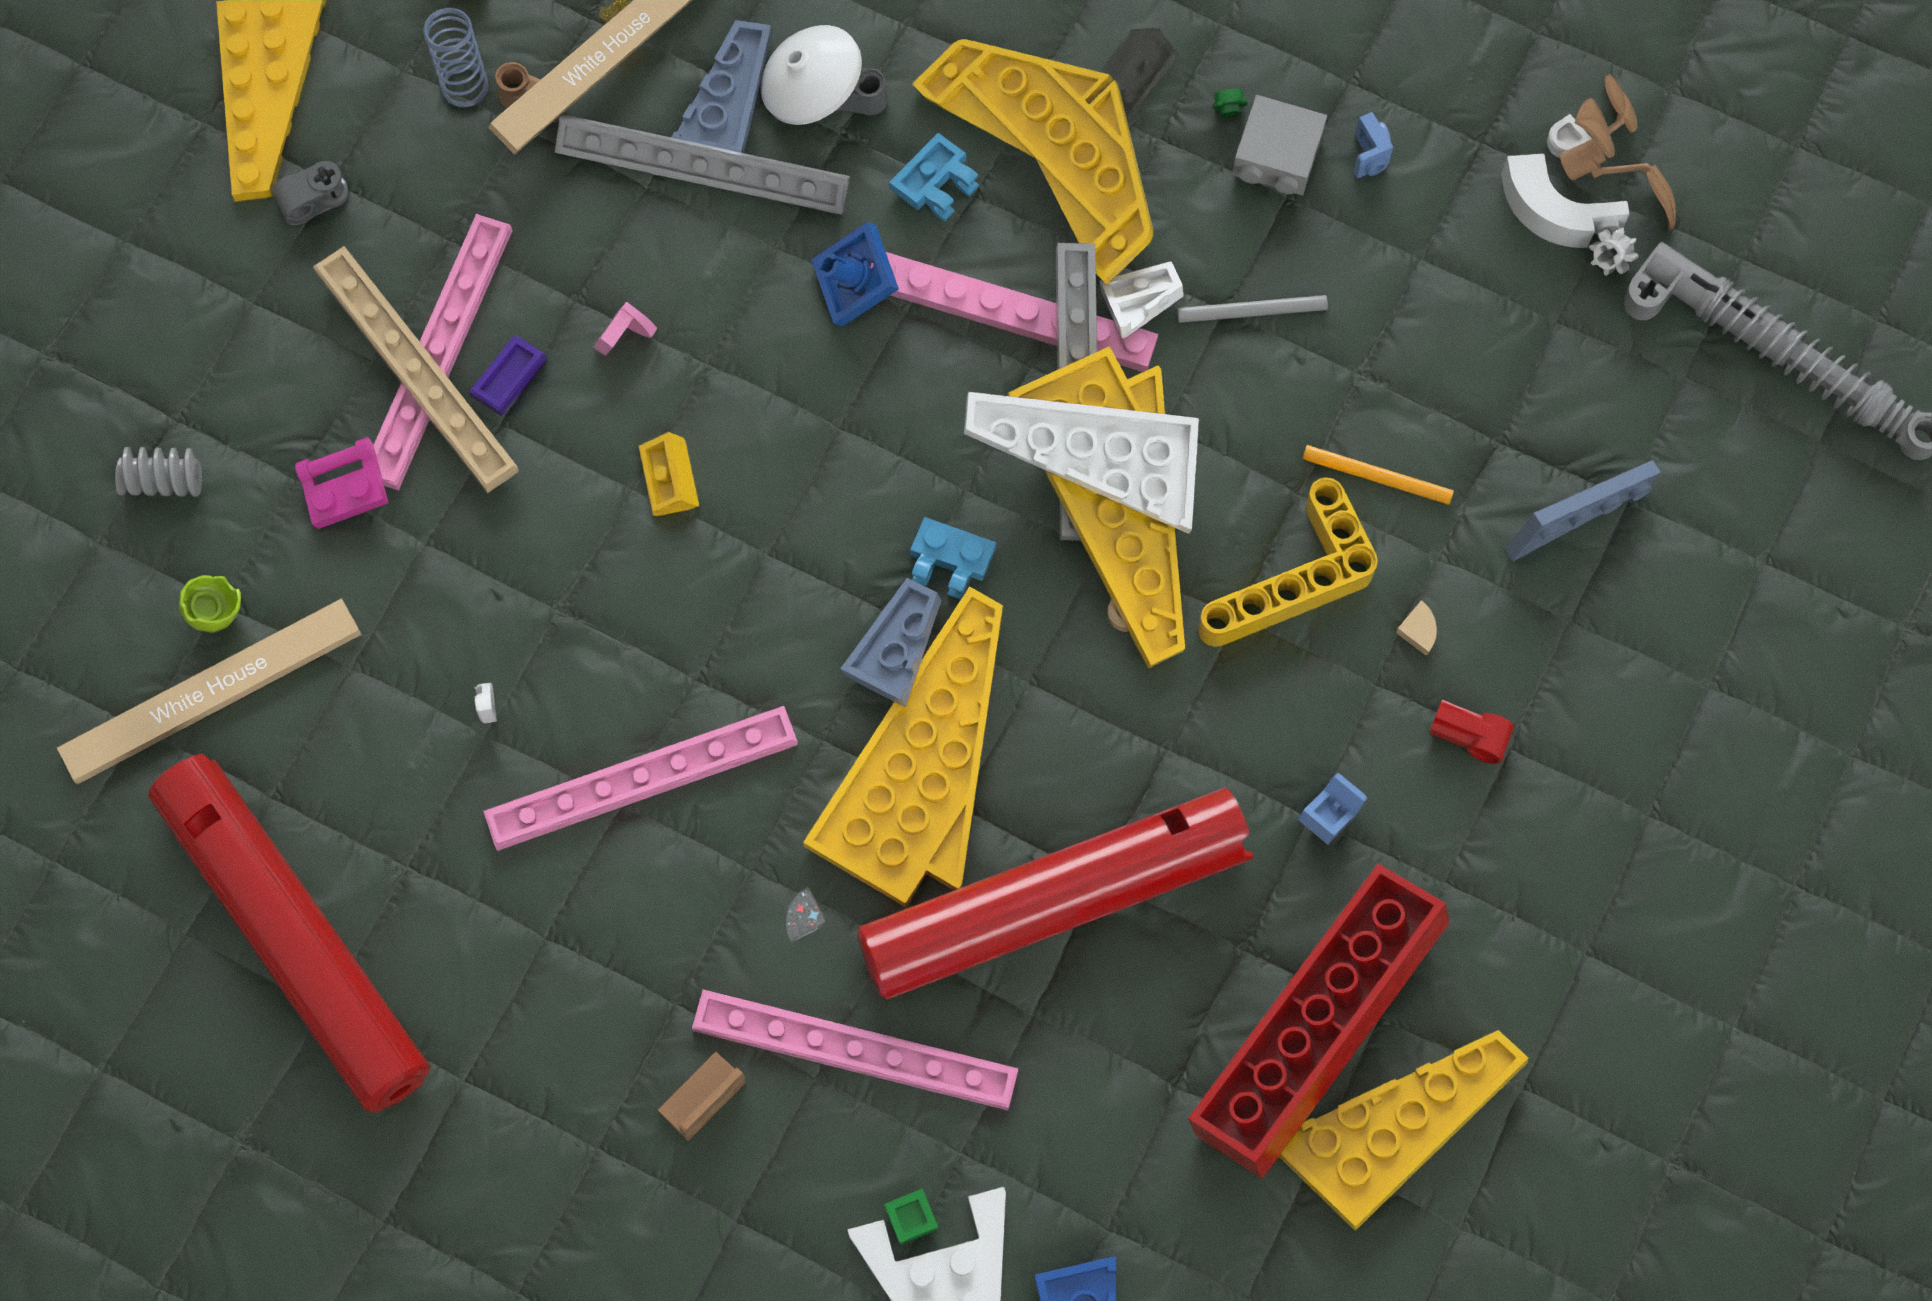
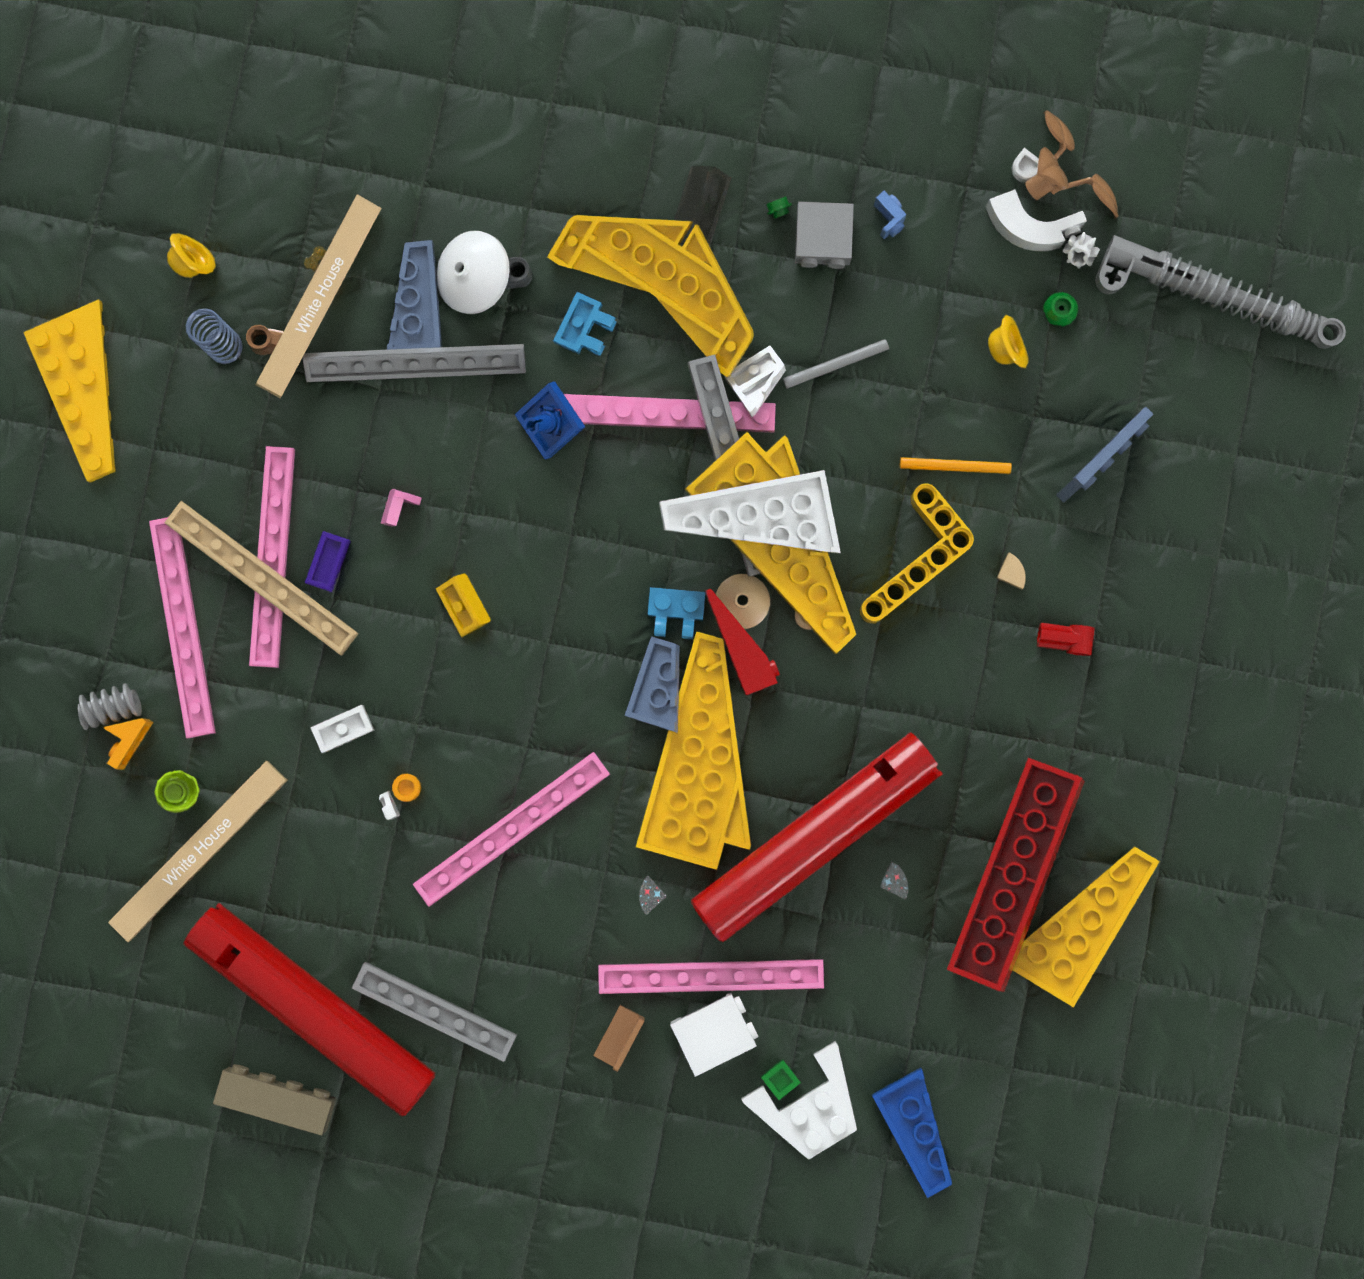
camera: 10 degrees left, 15 degrees up
dark grey piece [272,161,349,225] -> none
dark pink plate [295,437,388,529] -> none
medium blue bracket [1297,773,1367,845] -> none
none -> light orange slope [104,718,153,770]
none -> bright pink tile [149,518,216,738]
none -> dark tan brick [213,1064,337,1136]
none -> white plate [311,705,375,753]
none -> light grey plate [352,962,517,1062]
none -> light orange tile [392,774,421,802]
none -> white panel [670,993,759,1077]
none -> red slope [705,589,780,695]
none -> tan dish [716,574,770,629]
none -> clear tile [879,862,908,899]
none -> yellow hat [988,315,1029,368]
none -> green plate [1043,292,1078,326]

